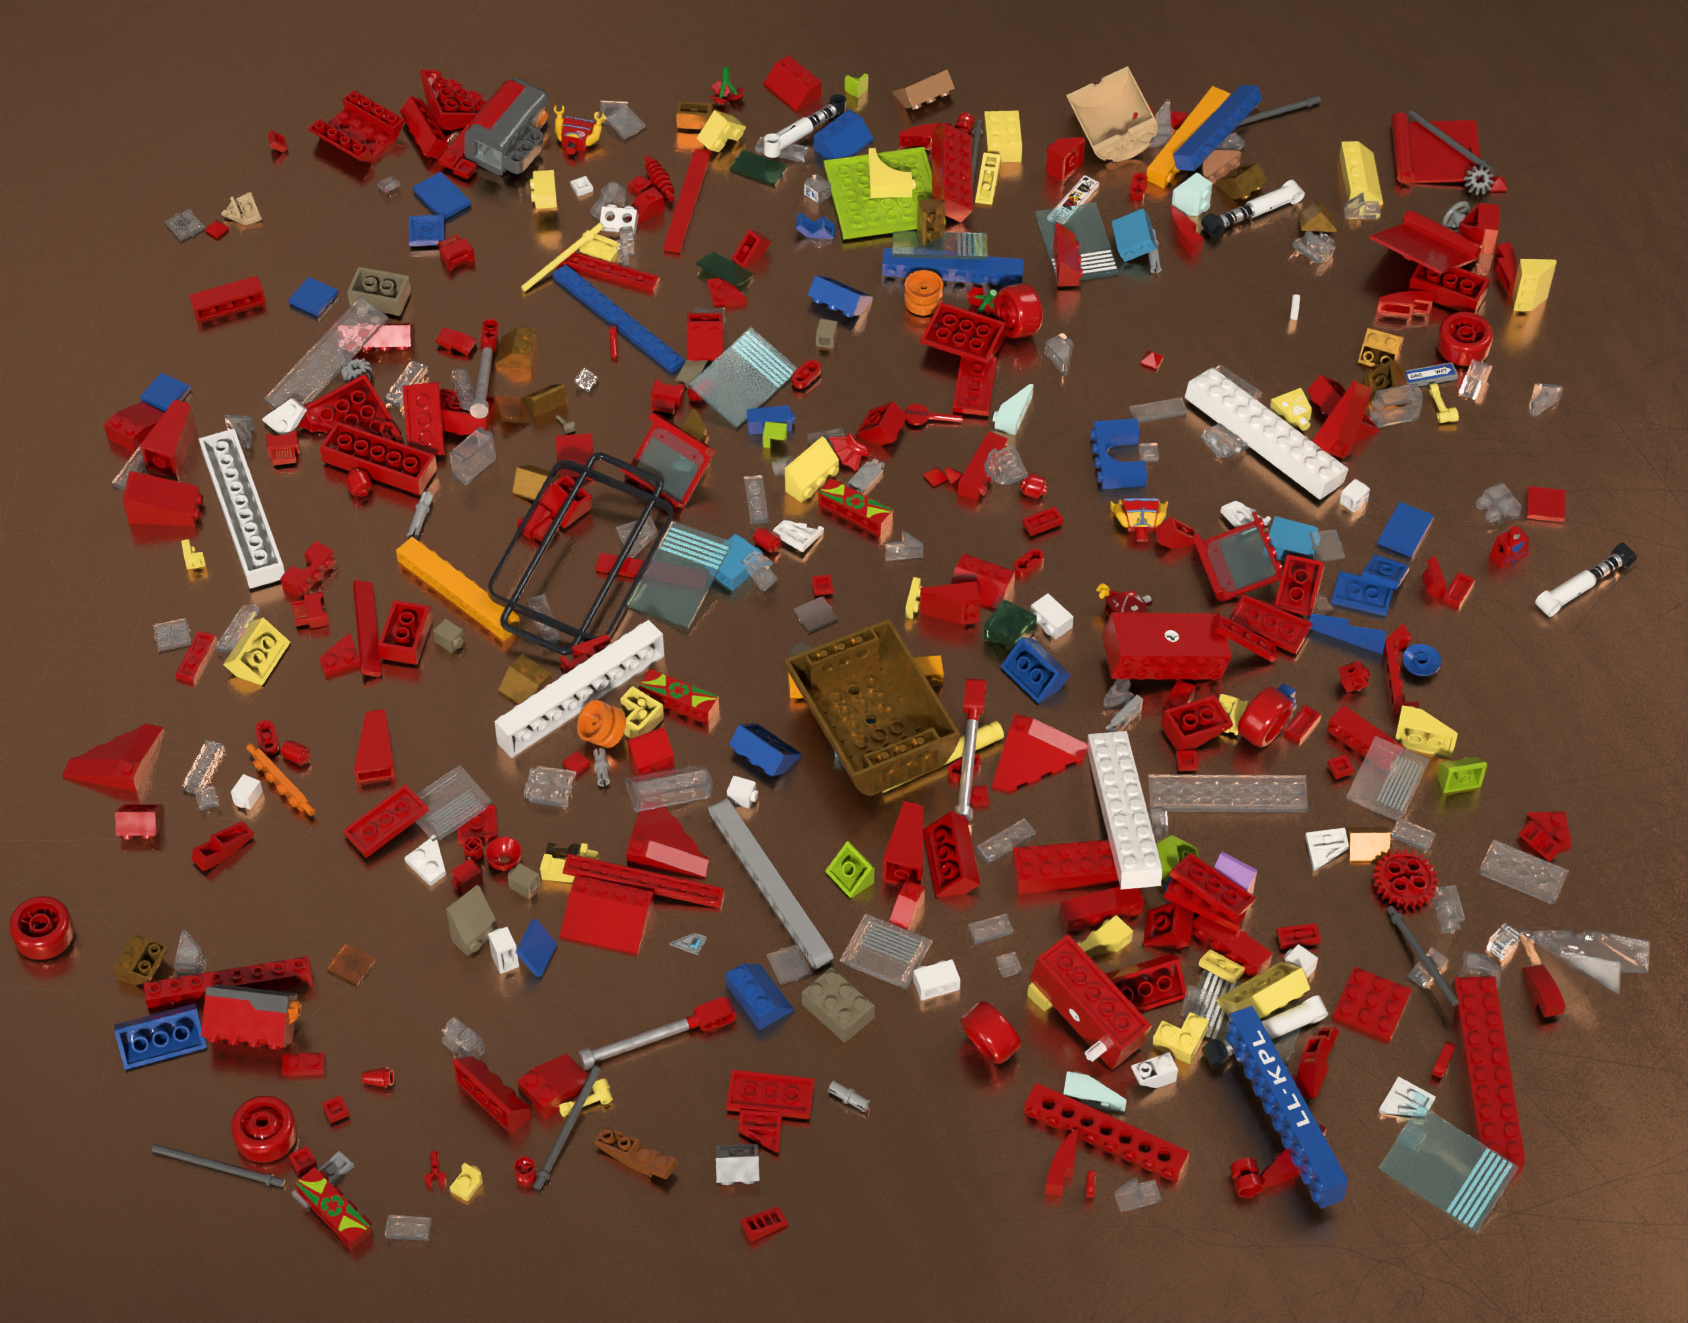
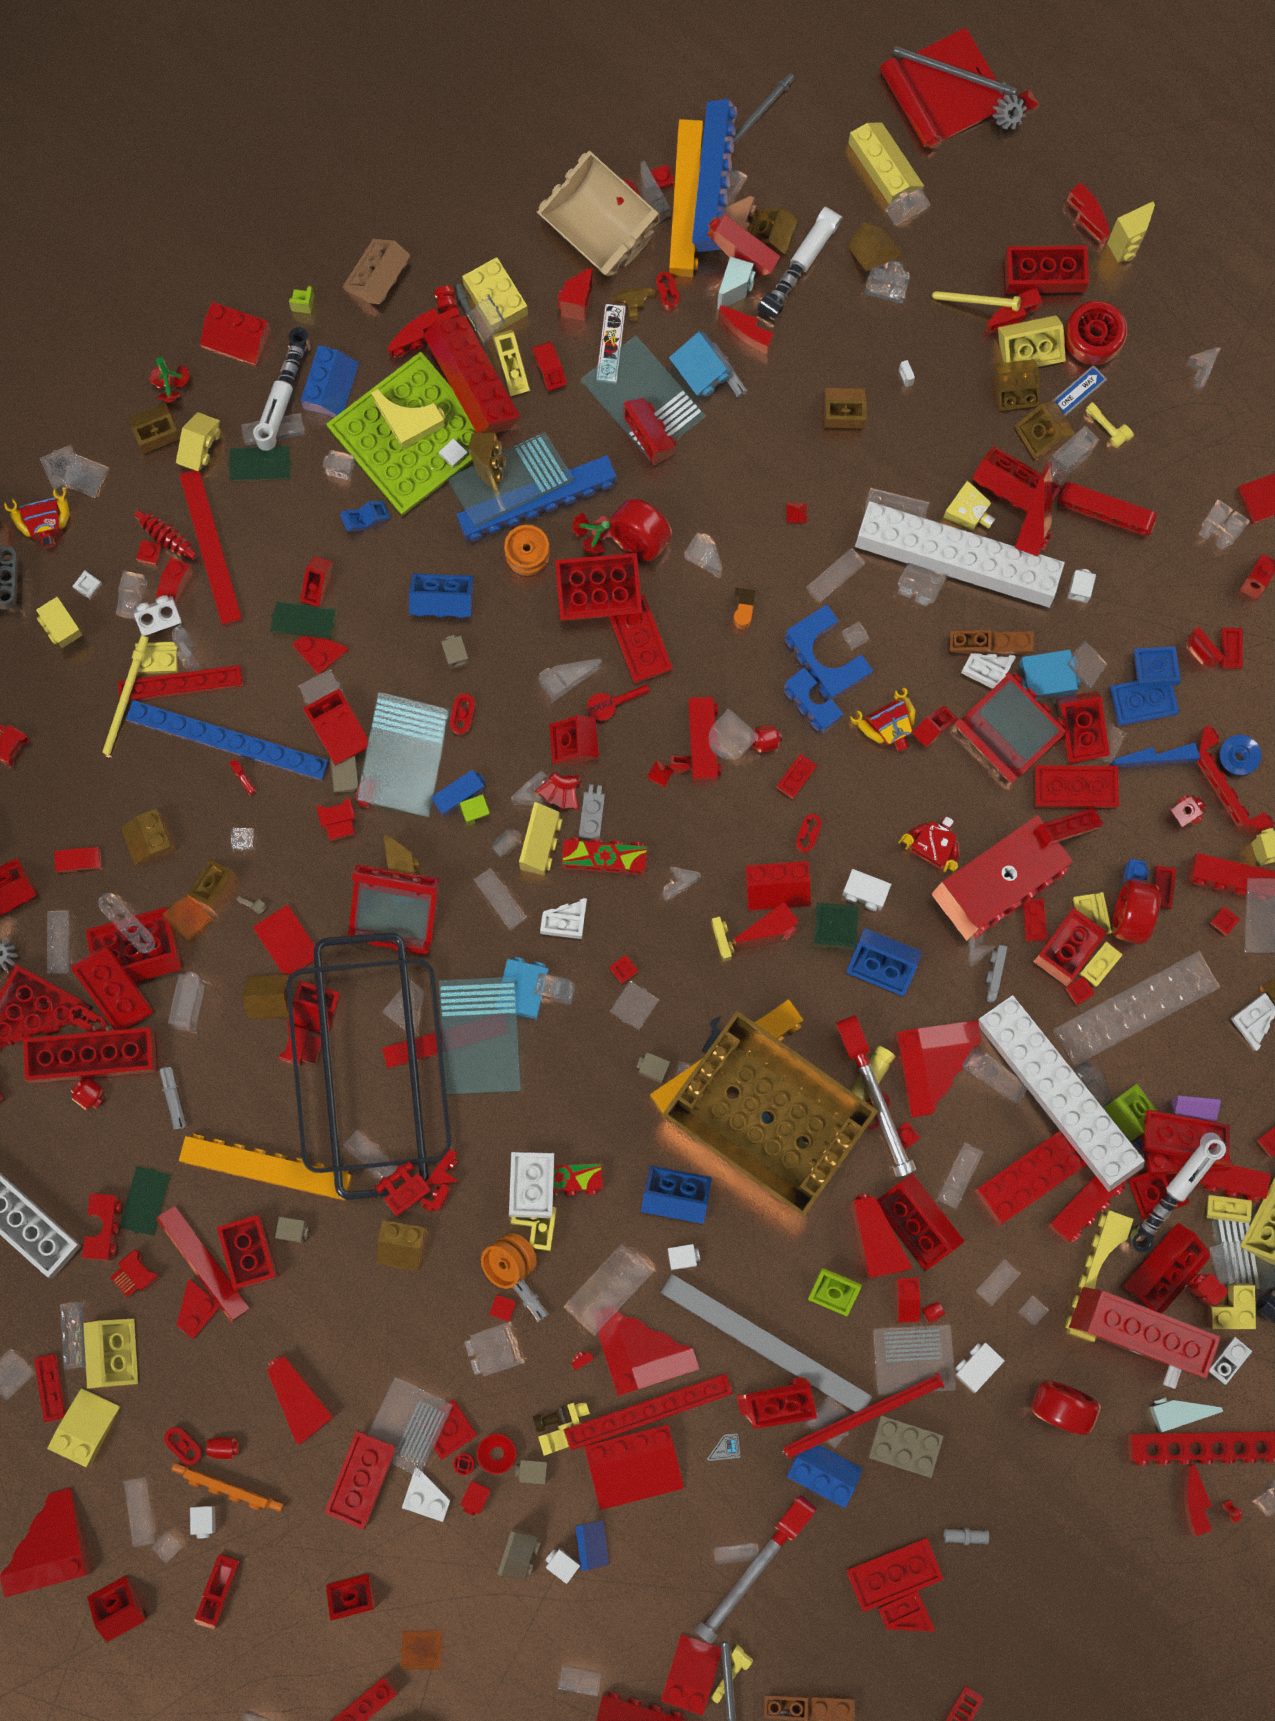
camera: 30 degrees left, 25 degrees up
flat silver piece [470,319,499,418] -> none
white brick [494,620,664,758] -> none
red slope [628,727,675,780] -> none
slope [716,1144,759,1185] -> none
red brick [753,528,781,553] -> none
light aqua slope [993,384,1034,435] -> none
red door [1369,210,1484,274] -> none
blue tile [1377,502,1434,558] -> none
red piece [1442,201,1500,255] -> none
clear slope [1459,359,1493,400] -> none
none -> light yellow slope [47,1388,120,1467]
none -> clear green piece [119,1166,171,1236]
none -> red slope [326,1574,376,1621]
none -> red plate [375,1161,431,1216]
none -> white tile [439,439,468,468]
none -> clear piece [467,294,505,343]
none -> white plate [509,1152,554,1218]
none -> red slope [532,341,567,391]
none -> clear slope [538,658,603,702]
none -> red plate [571,1351,594,1371]
none -> pearl gold piece [611,287,657,321]
none -> red slope [706,214,780,278]
none -> clear slope [713,1542,758,1565]
none -> leg [733,587,756,630]
none -> red slope [736,1377,817,1429]
none -> red axle [783,1372,944,1458]
none -> blue arch [784,668,844,734]
none -> pearl gold slope [824,388,867,428]
none -> red hose [922,1302,945,1324]
none -> light yellow bar [932,291,1021,311]
none -> dark orange slope [950,630,1034,656]
none -> clear slope [962,1049,1027,1104]
none -> light yellow slope [998,315,1066,367]
none -> red beam [1057,482,1158,536]
none -> light yellow plate [1079,942,1122,988]
none -> piece [1128,1133,1226,1252]
none -> red brick [1187,1273,1229,1306]

